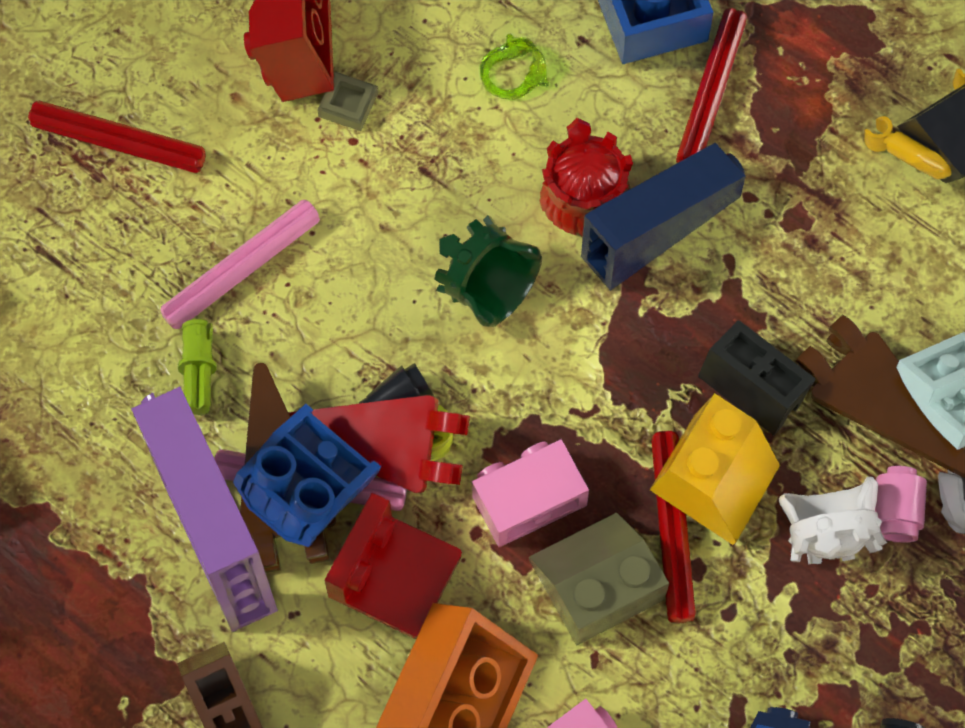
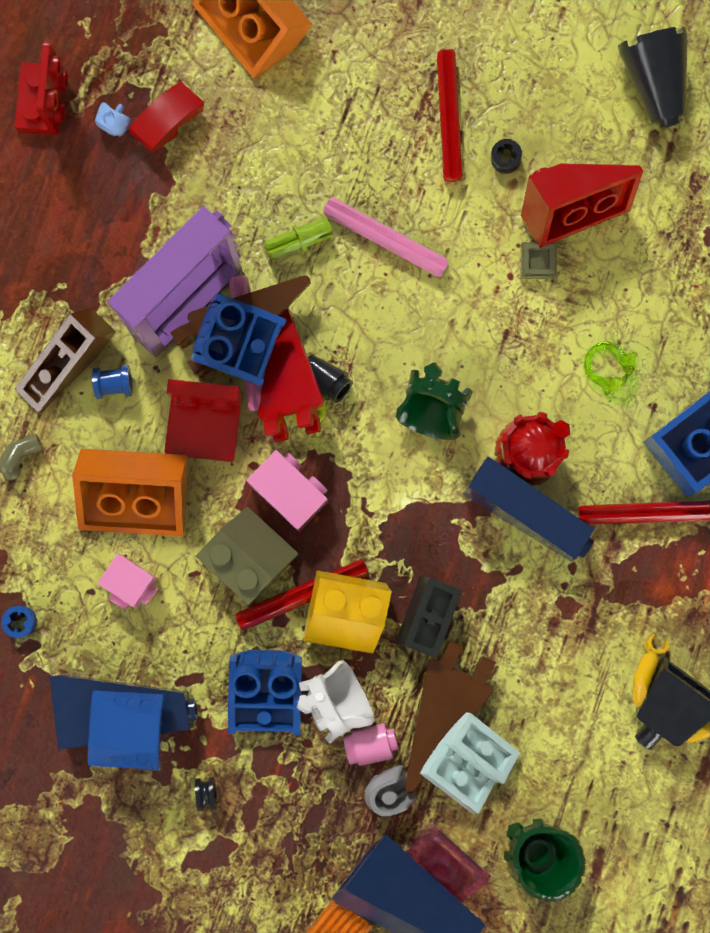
camera: 70 degrees right, 15 degrees up
none -> blue bush [92,365,133,399]
none -> blue slope [228,650,302,735]
none -> black bush [491,139,522,174]

